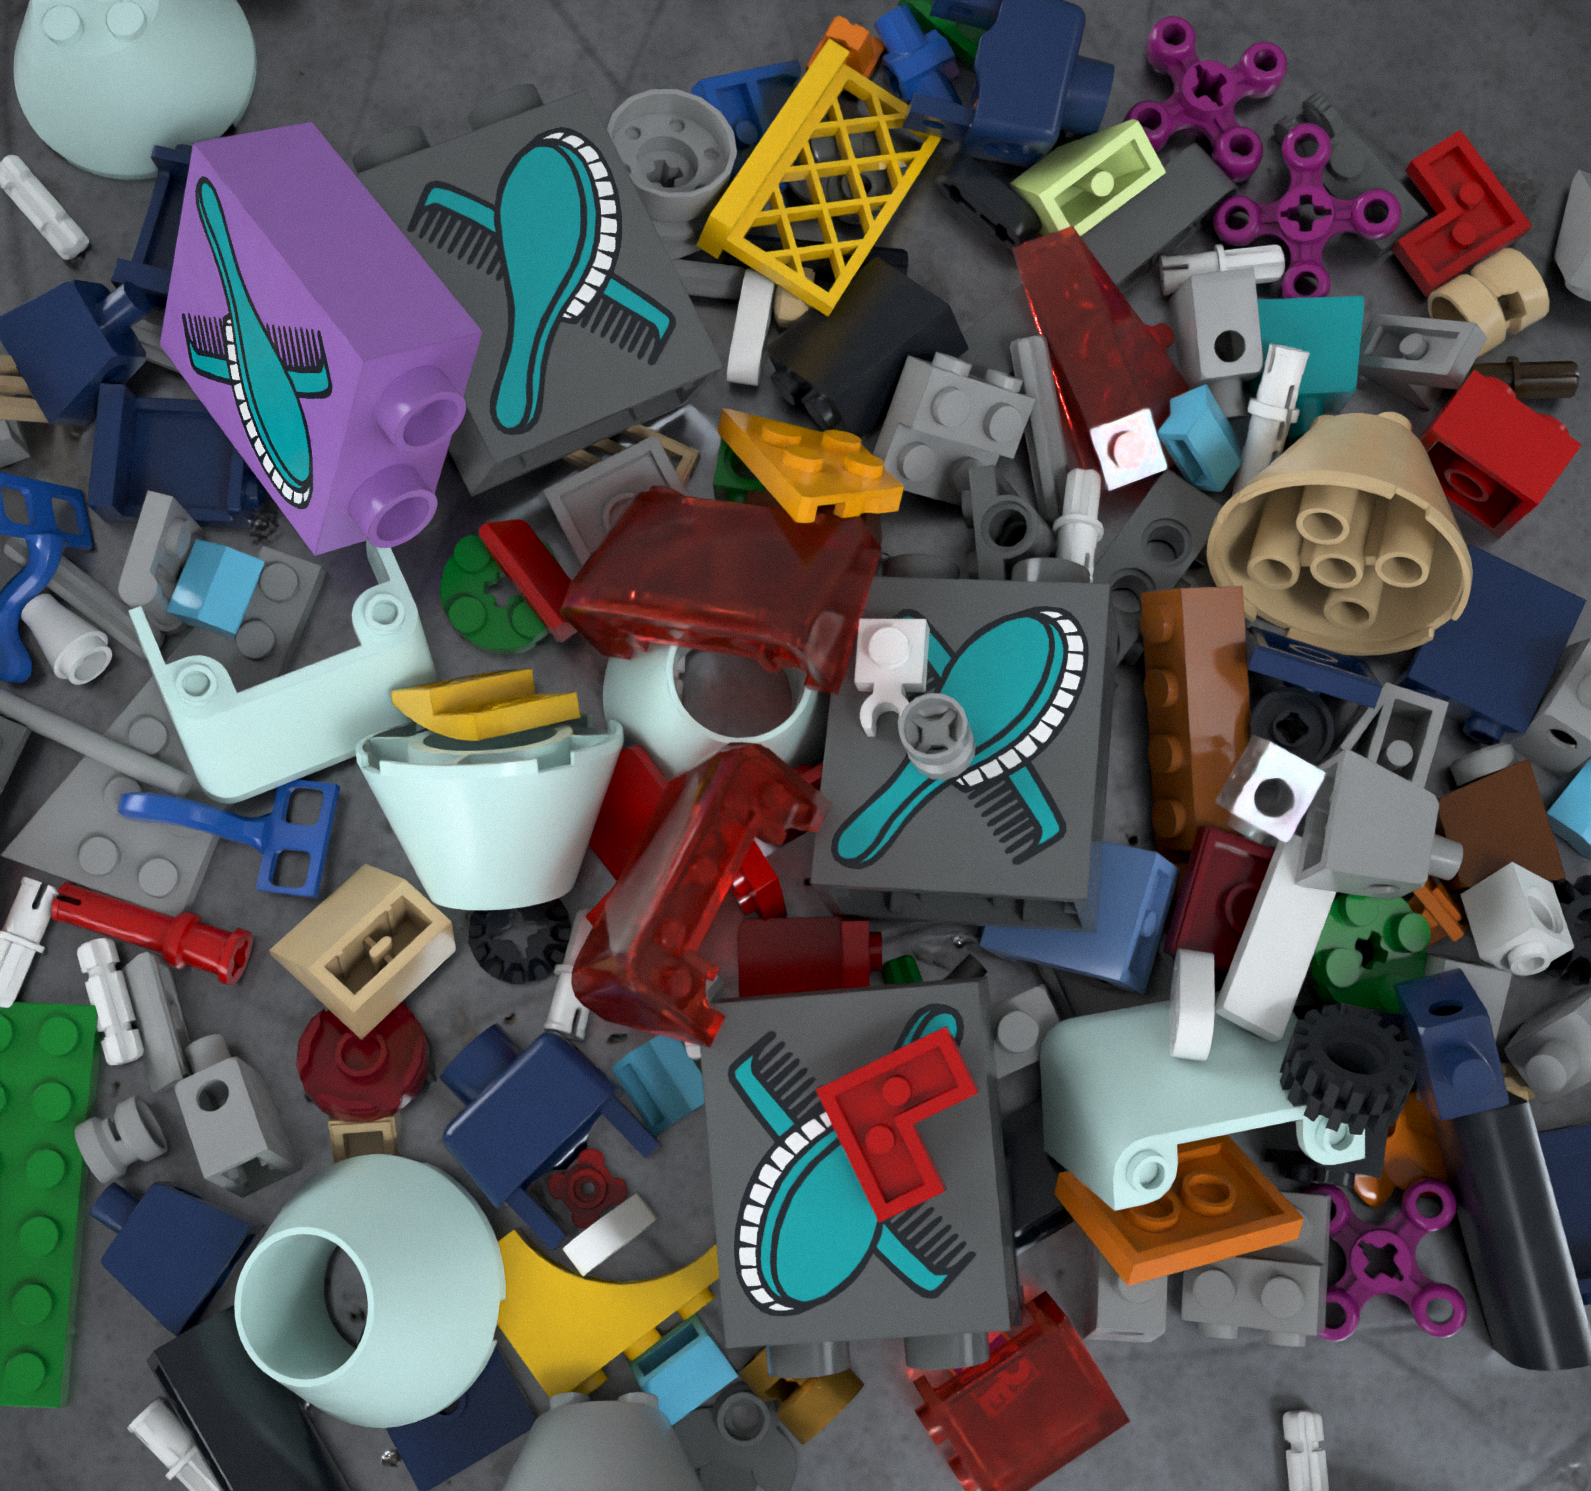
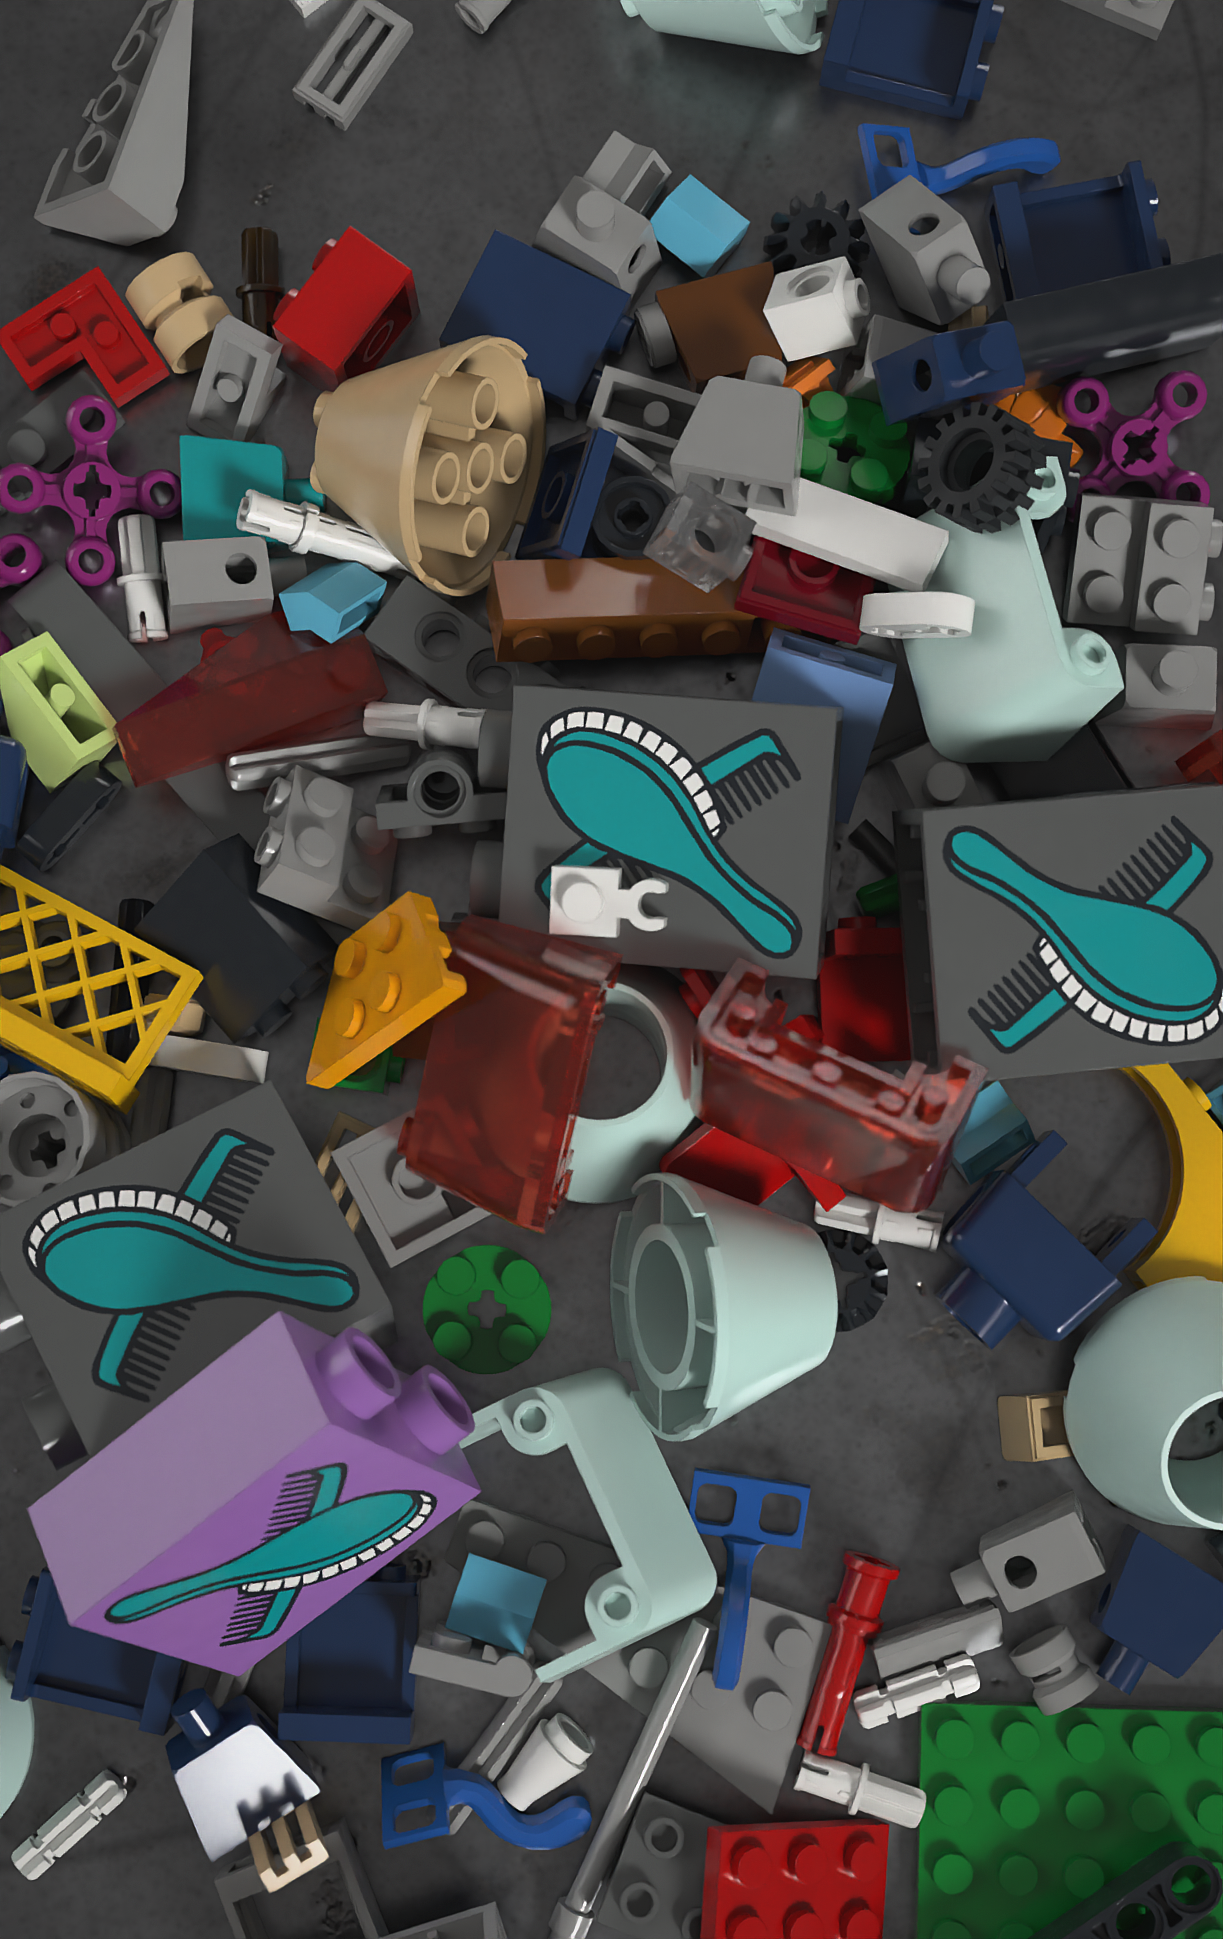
camera: 90 degrees left, 5 degrees up
tan slope [269,864,456,1040] -> none
dark red tile [296,1002,430,1122] -> none
yellow slope [391,668,580,741] -> none
red slope [478,519,596,643] -> none
red plate [548,1149,627,1229] -> none
white beam [563,1192,658,1276] -> none
red plate [816,1025,980,1223] -> none
light grey wheel [898,693,976,780] -> none
orange plate [1054,1134,1304,1286] -> none

